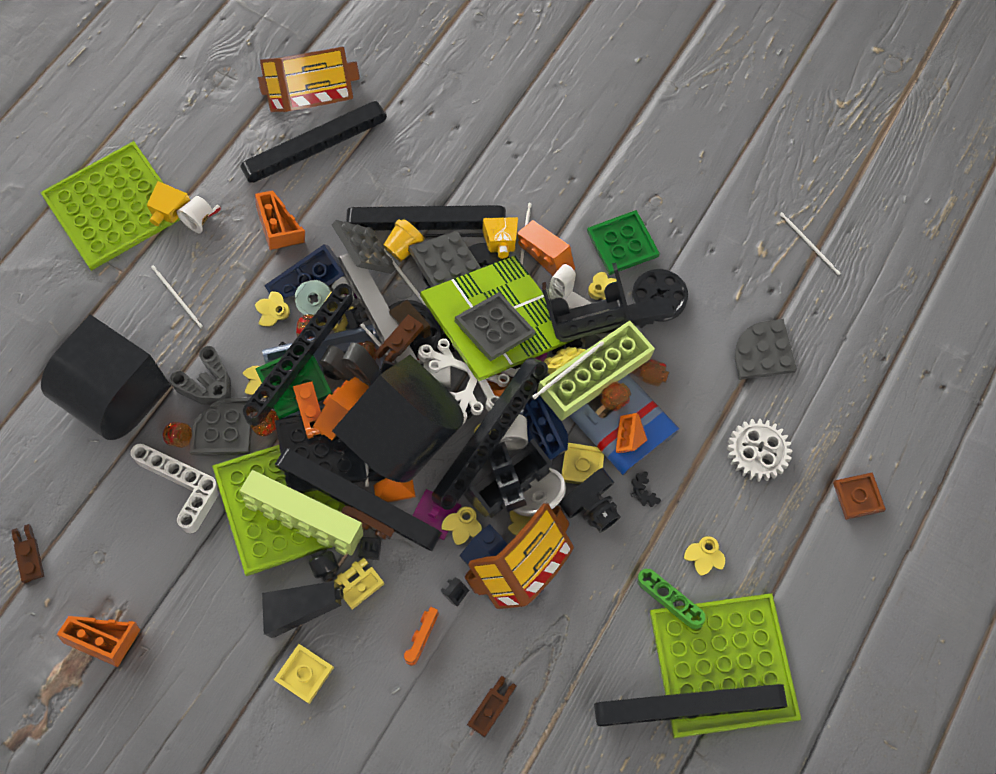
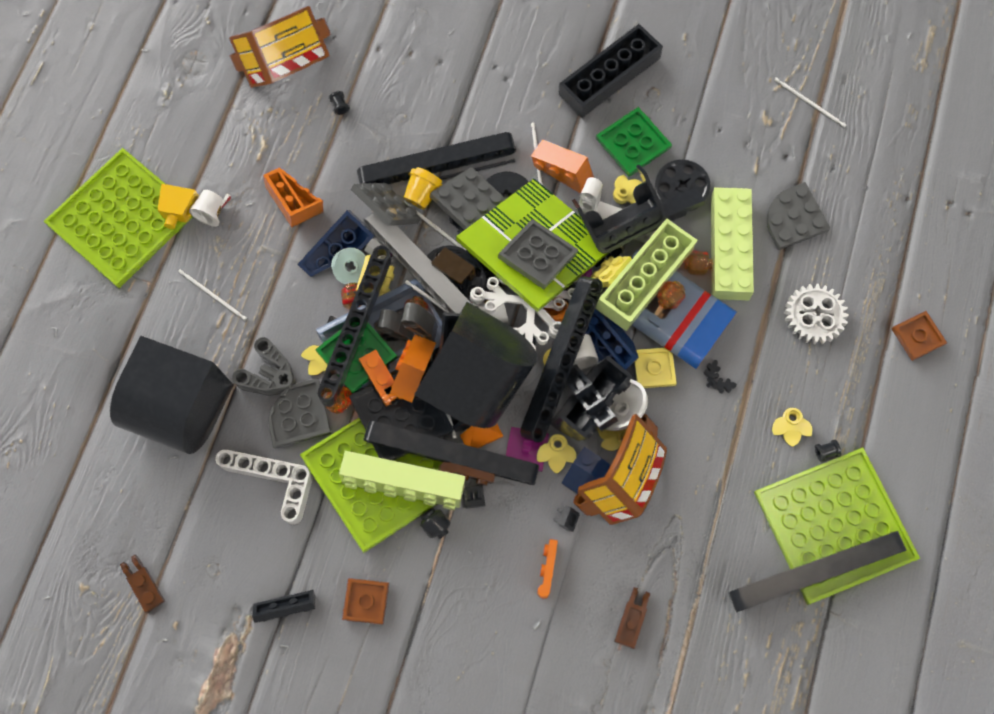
camera: 10 degrees left, 5 degrees up
orange wedge [57,616,140,667] -> none
clear orange head [163,422,192,448] -> none
black beam [240,101,387,183] -> none
light yellow plate [255,292,290,327] -> none
black slope [262,581,344,638] -> none
light yellow plate [274,644,334,704] -> none
light yellow plate [334,558,385,610] -> none
black tile [344,307,369,329] -> none
reddish brown hinge [375,314,424,362] -> none
yellow torso [483,217,518,258] -> none
white piece [532,341,604,399] -> none
black beam [559,468,621,532] -> none
orange slope [616,413,647,453] -> none
bright green beam [638,568,705,629] -> none
none -> black plate [252,590,315,623]
none -> black bush [329,91,350,115]
none -> dark orange plate [342,578,389,625]
none -> black brick [559,24,663,118]
none -> yellowish green brick [711,187,754,301]
none -> black bush [815,439,841,462]

